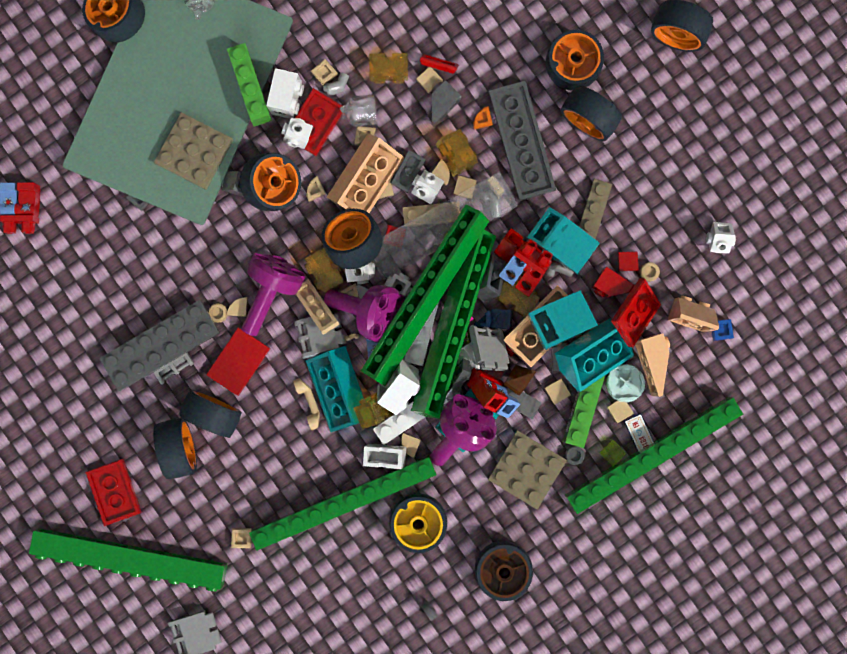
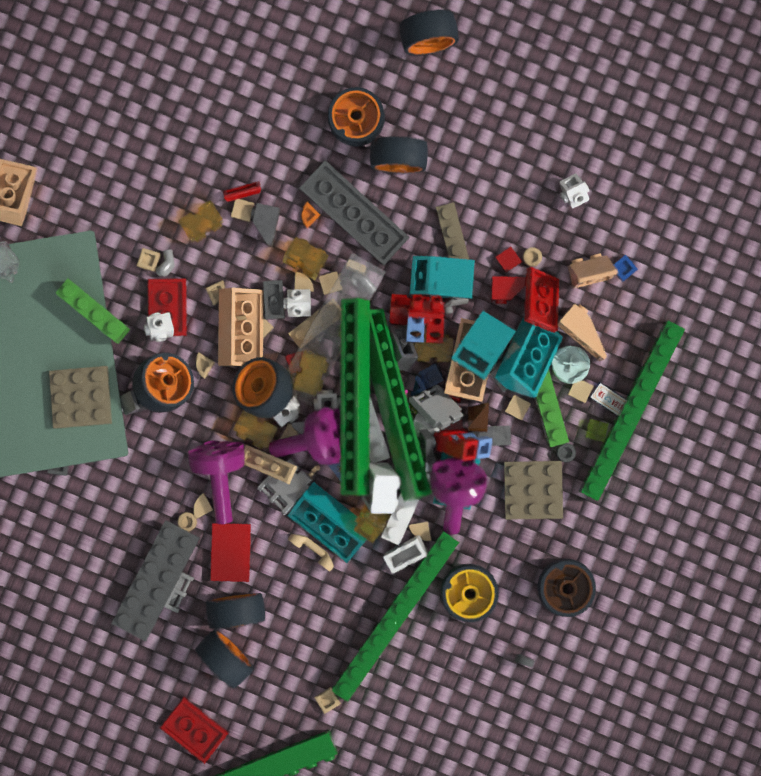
camera: 30 degrees left, 0 degrees up
white brick [266,68,304,119] -> none
clear piece [340,94,377,127] -> none
none -> clear yellow brick [293,350,329,396]

